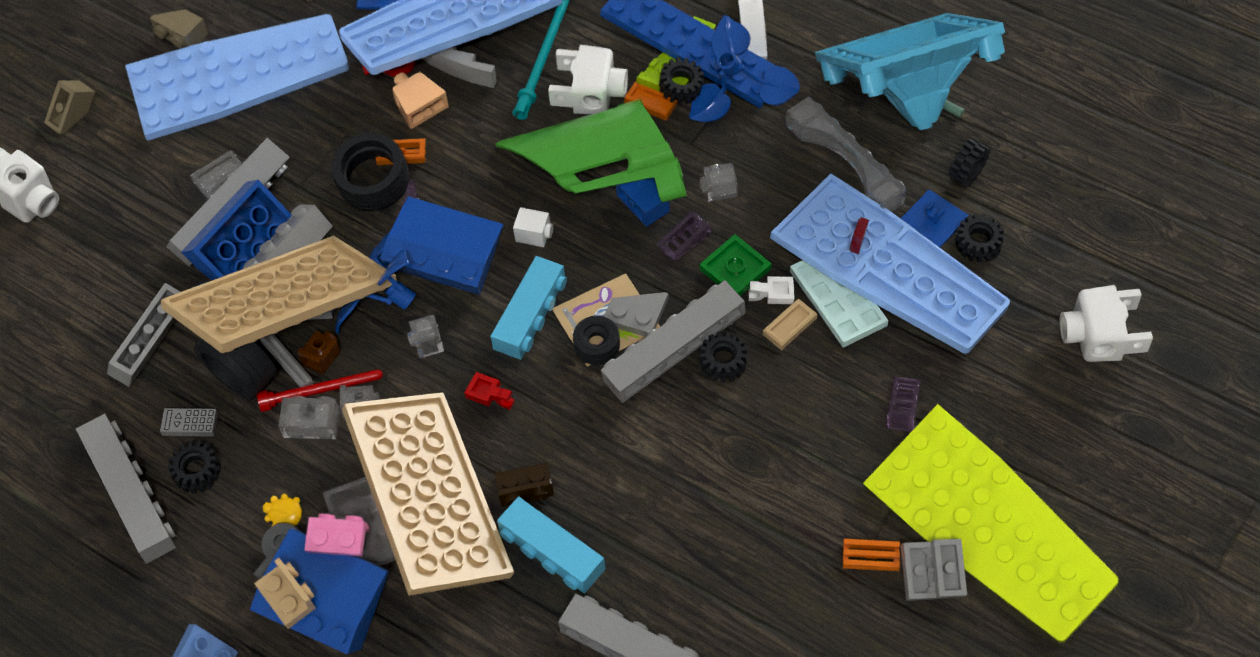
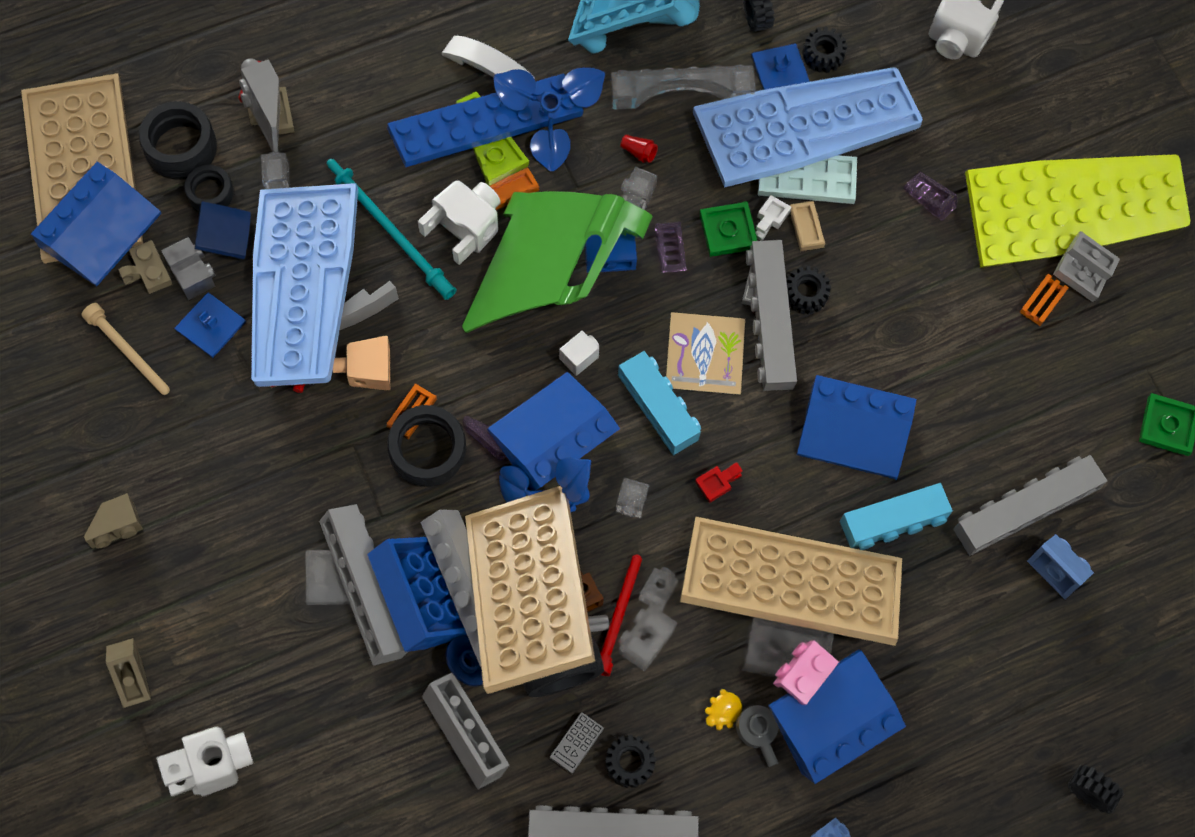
camera: 65 degrees left, 10 degrees up
light blue wing [125,14,349,141] -> none
tan bracket [254,558,316,629] -> none
dark brown bracket [495,462,554,507] -> none
black tyre [573,316,620,365] -> none
light grey wing [604,292,669,337] -> none
black tyre [659,57,704,104] -> none
dark red tile [850,217,869,254] -> none
none -> red cone [620,134,658,163]
none -> blue slope [797,375,917,480]

